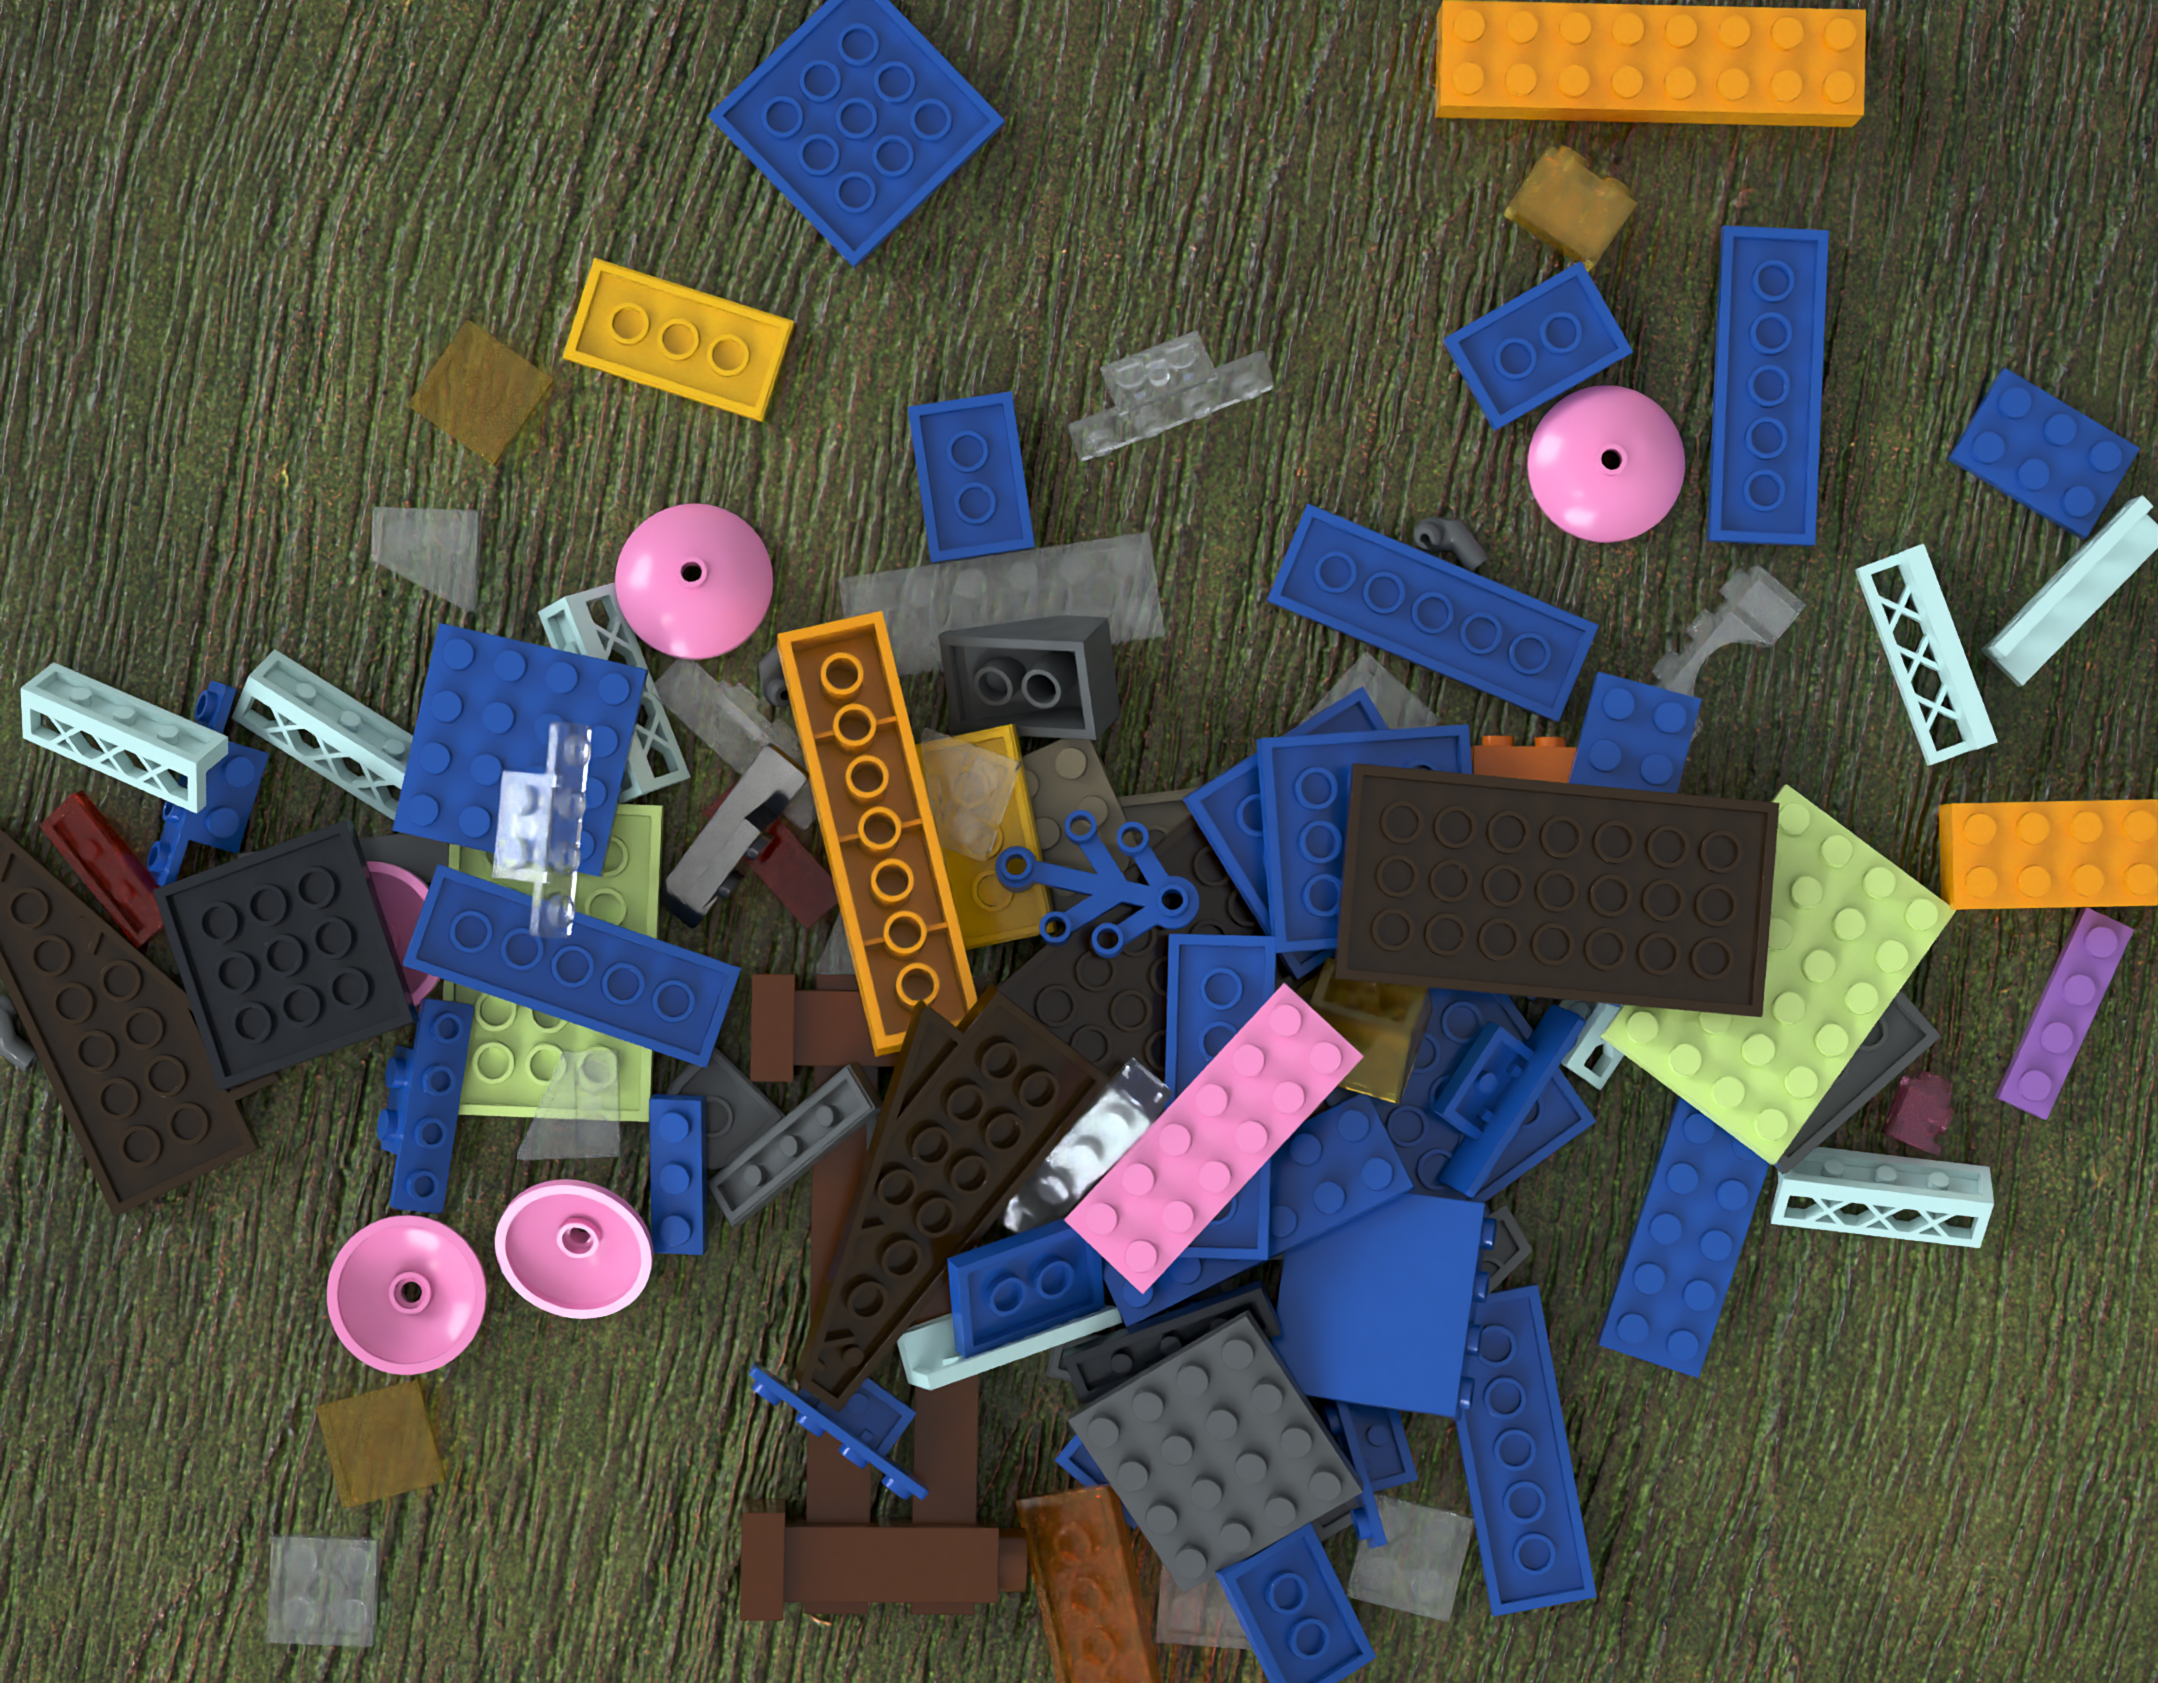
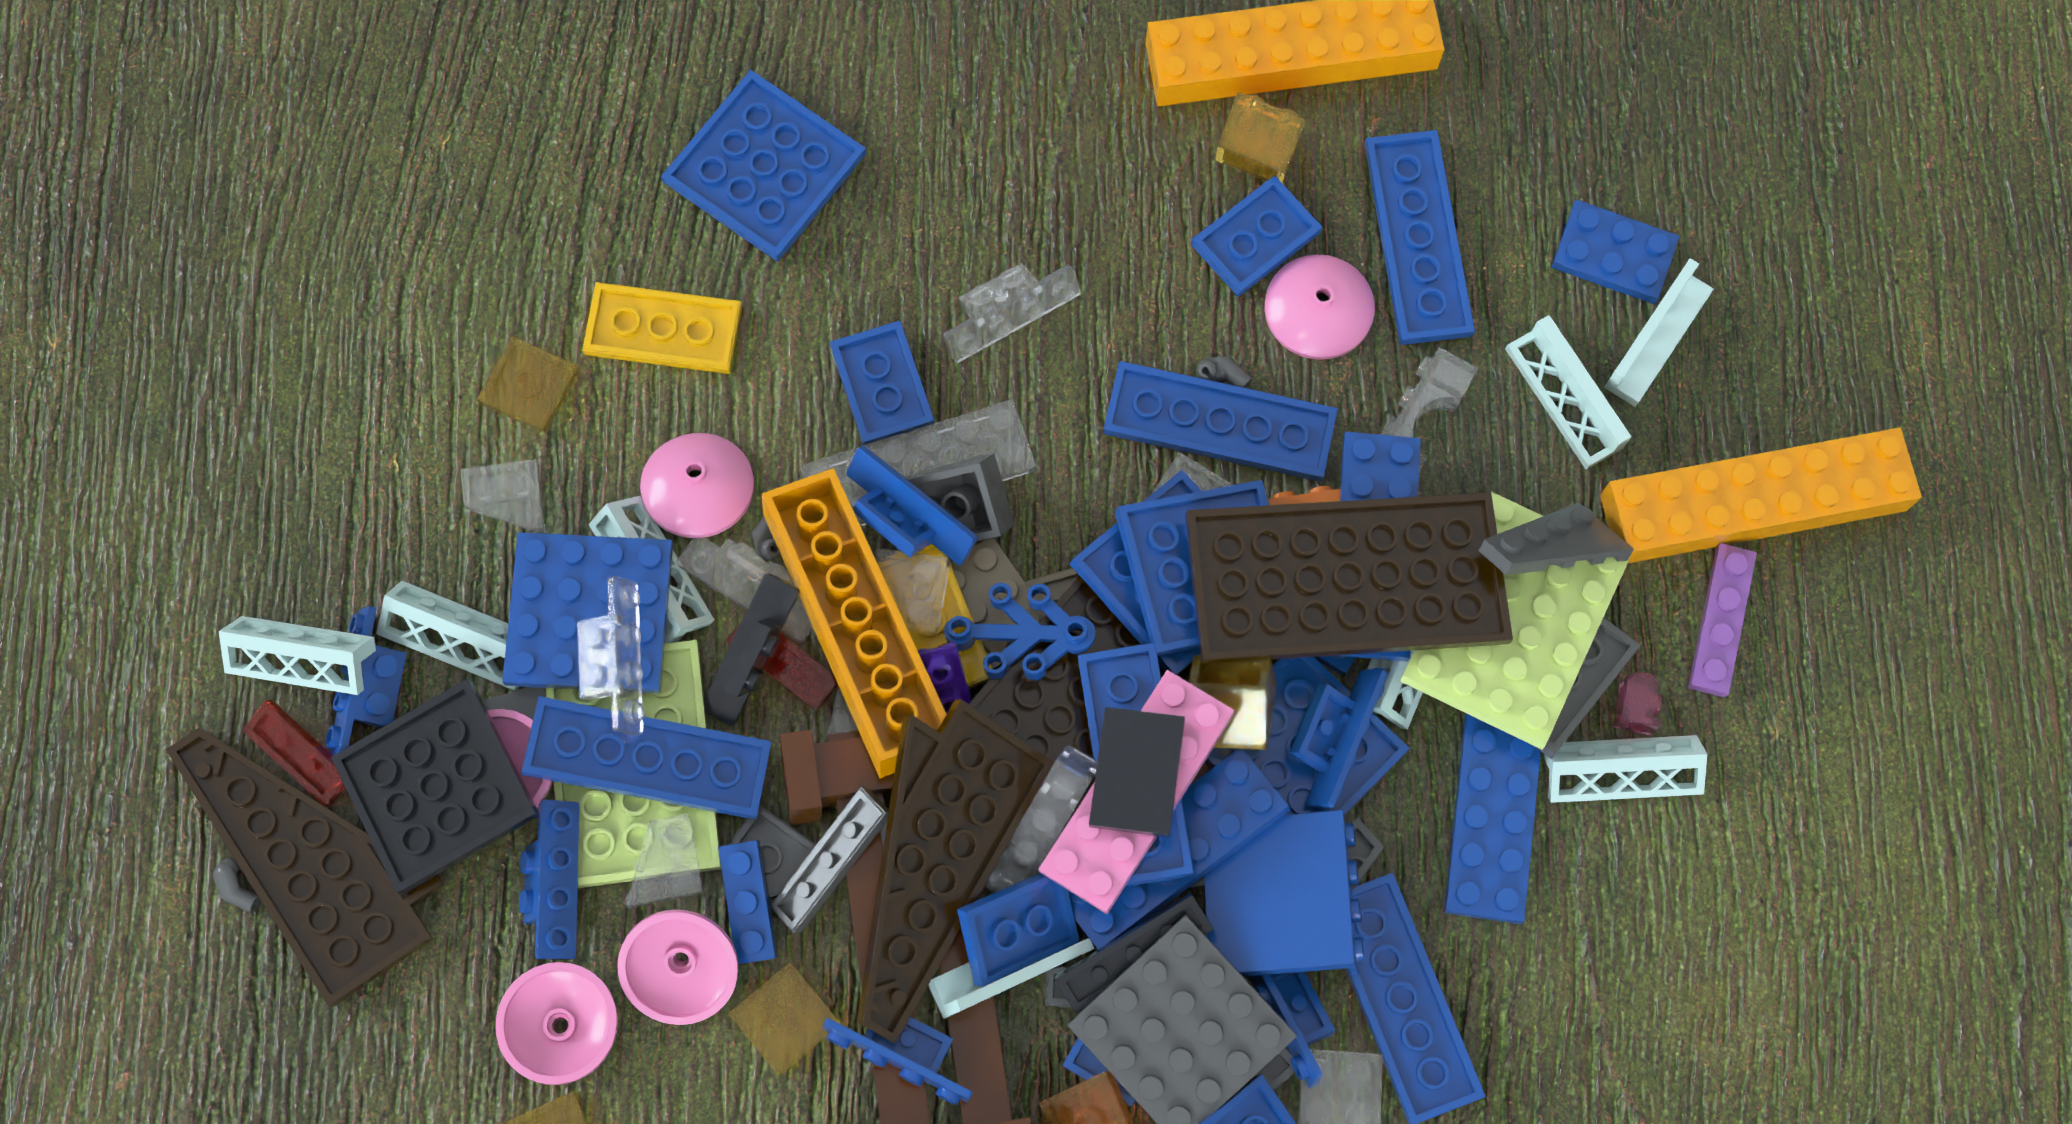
camera: 15 degrees left, 15 degrees down
none -> clear yellow plate [728,962,840,1076]
none -> blue bracket [846,446,977,565]
none -> dark purple hips [918,641,972,714]
none -> black tile [1089,707,1185,838]
none -> dark grey wing [1479,503,1634,575]

